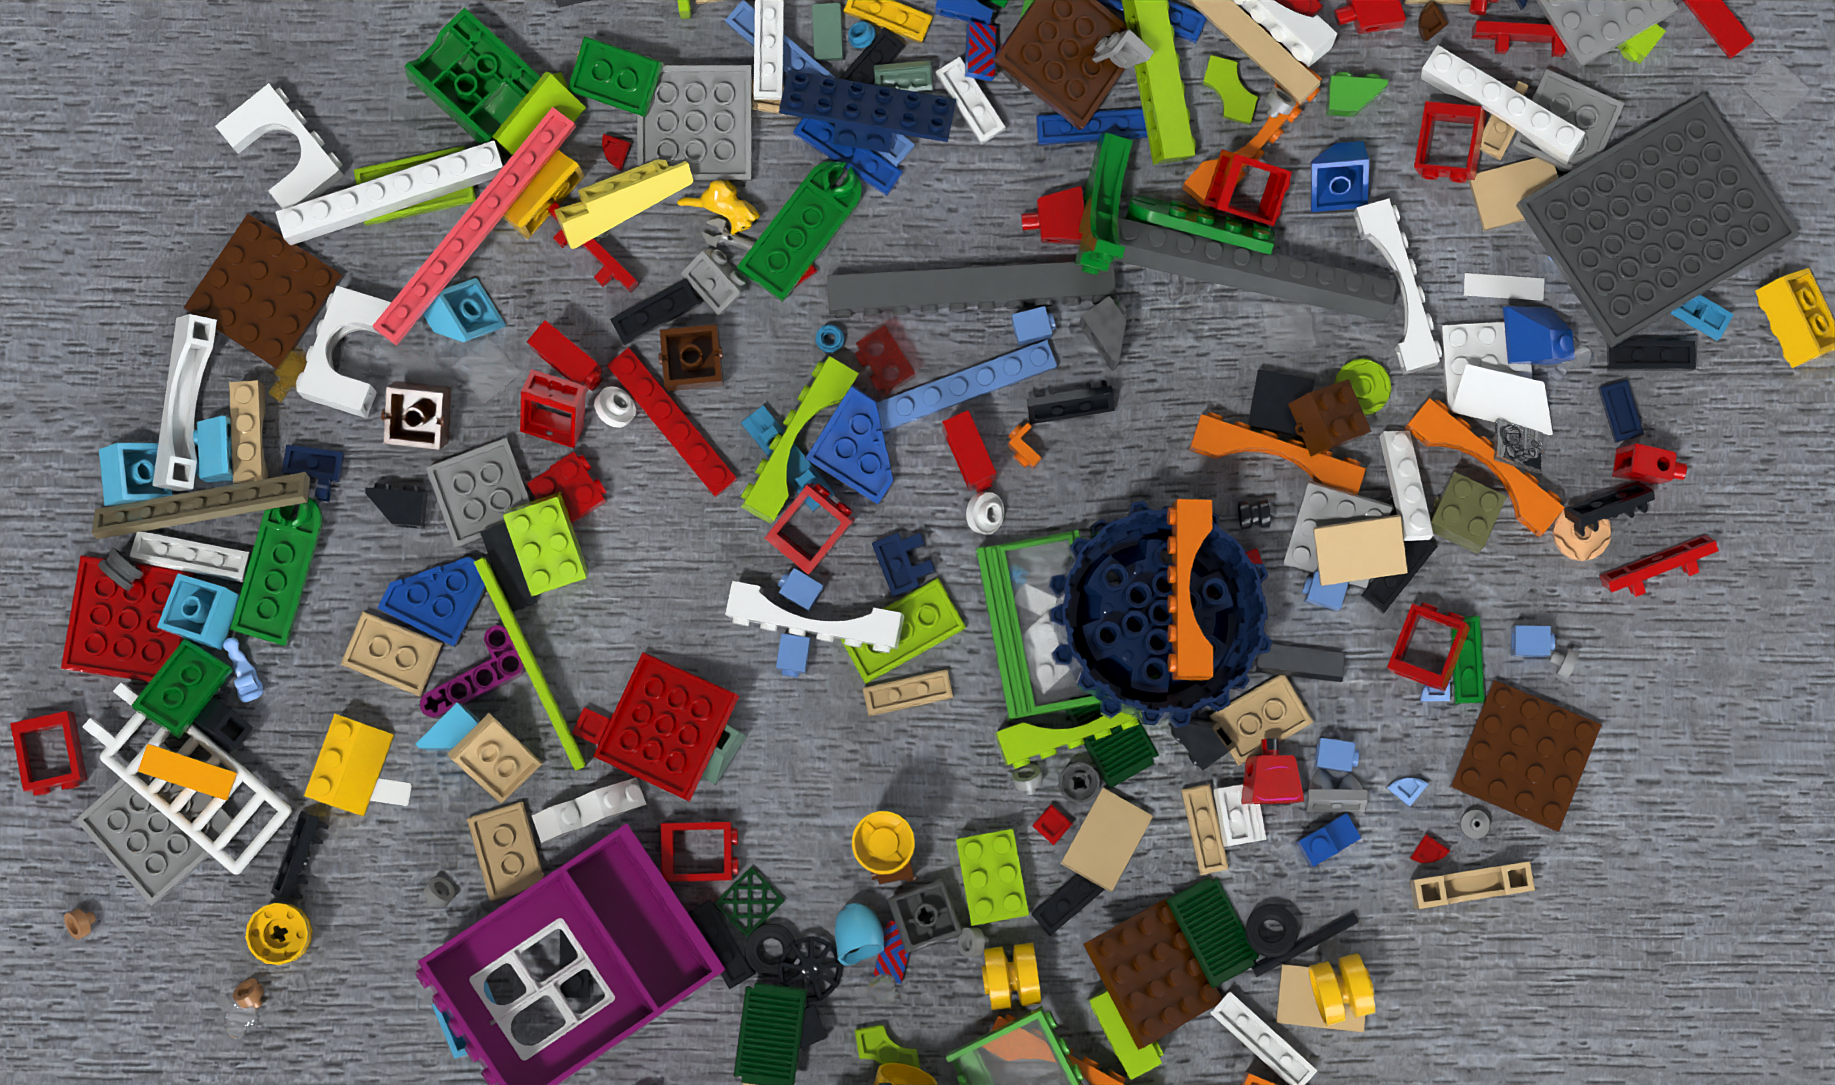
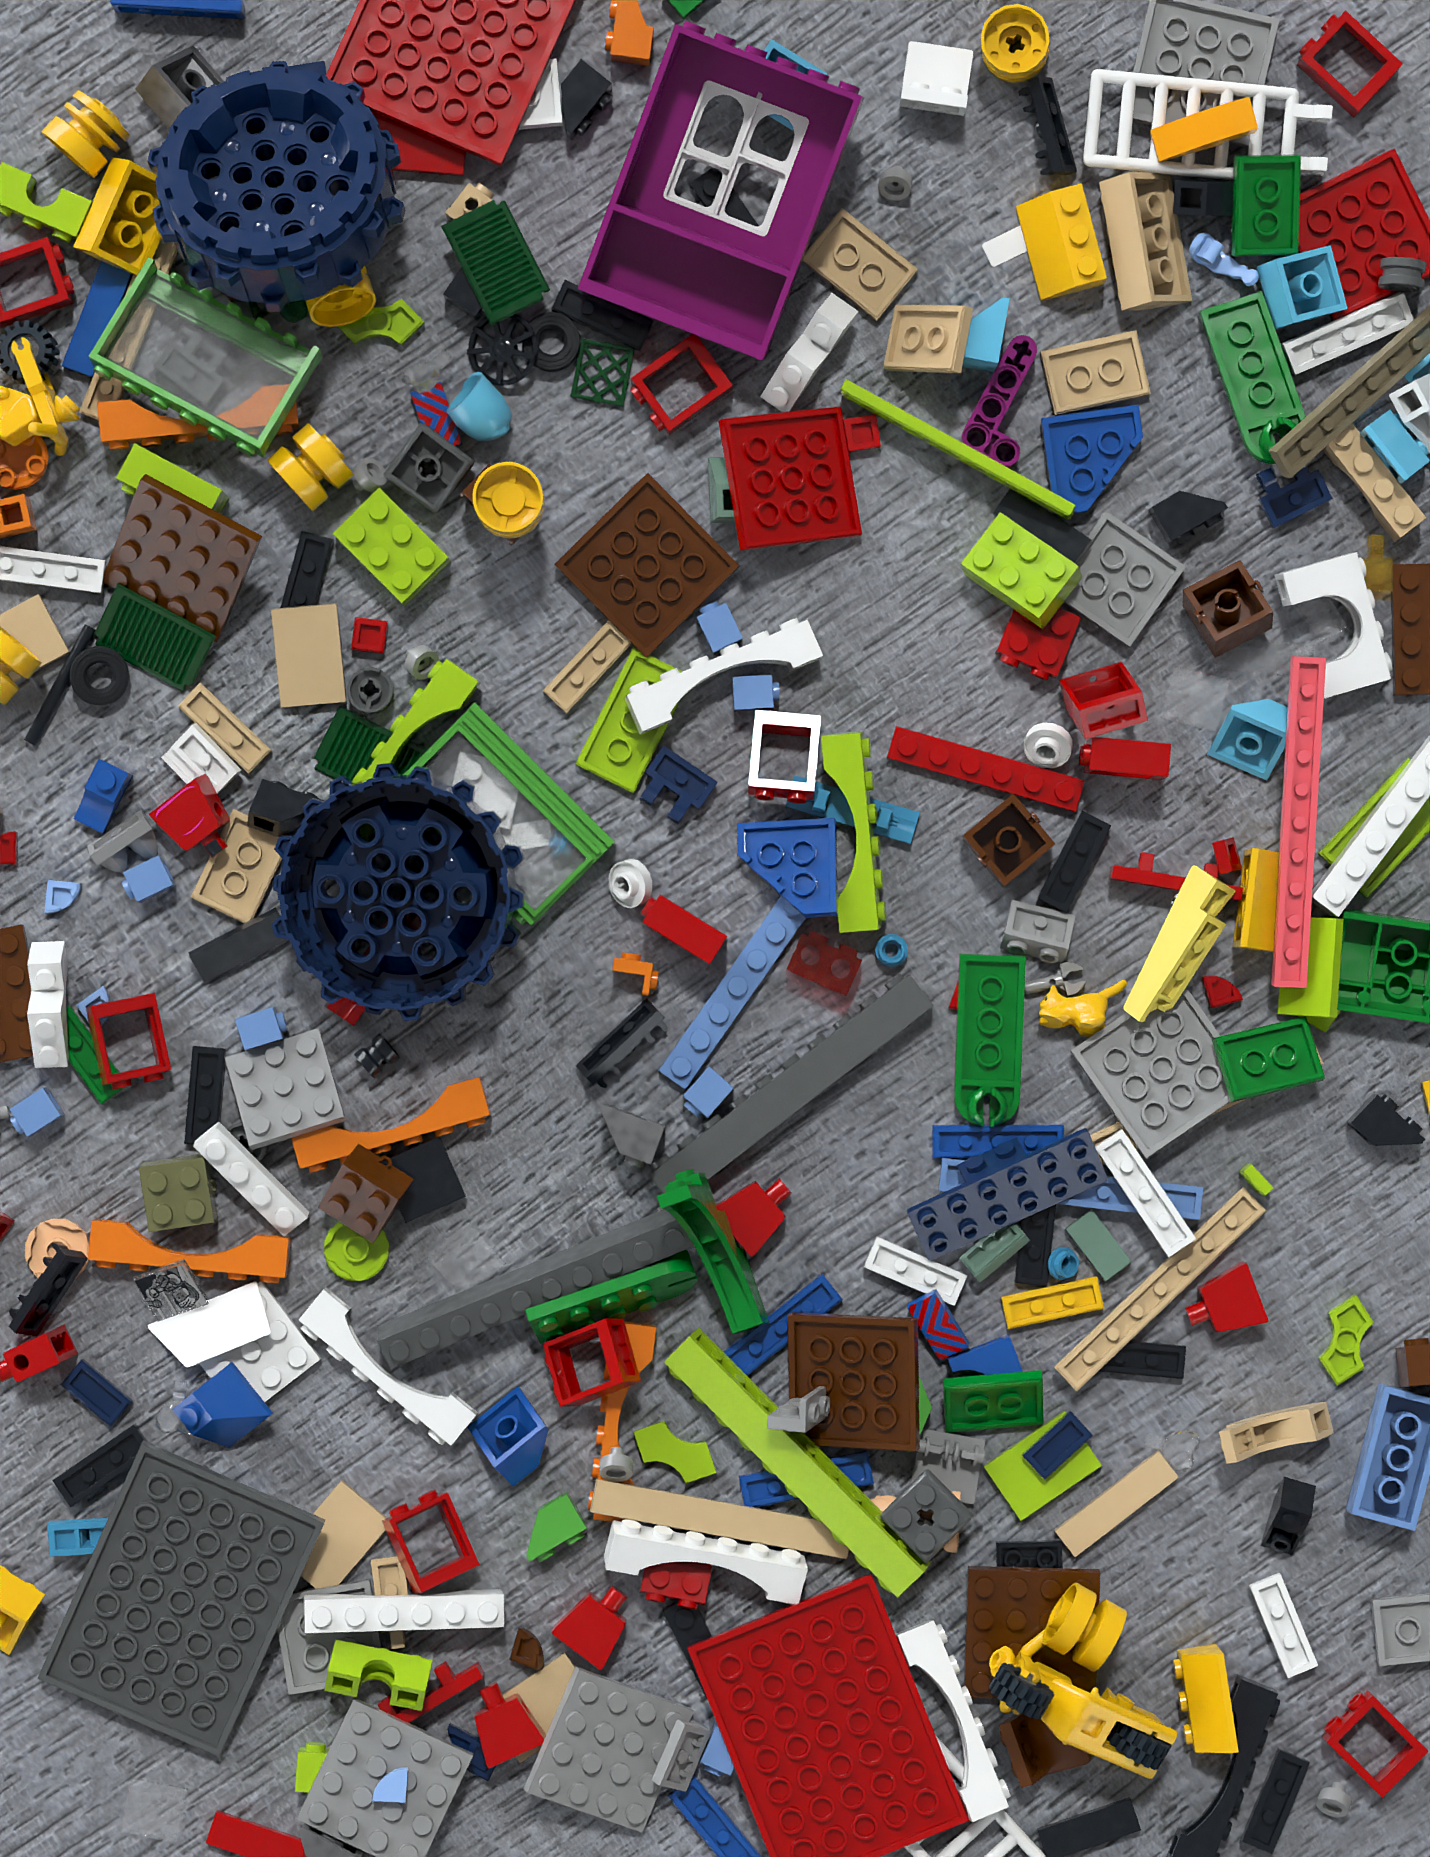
camera: 135 degrees right, 5 degrees up
orange arch [1167,499,1213,680] -> none
tan tile [1313,515,1407,586] -> none
white sticker [1464,273,1545,301] -> none
none -> white arch [27,941,69,1068]
none -> lime arch [324,1640,433,1711]
none -> reddish brown plate [554,473,740,658]
none -> white bracket [899,41,973,116]
none -> tan slope [1099,172,1192,311]
none -> red tile [1212,837,1242,874]

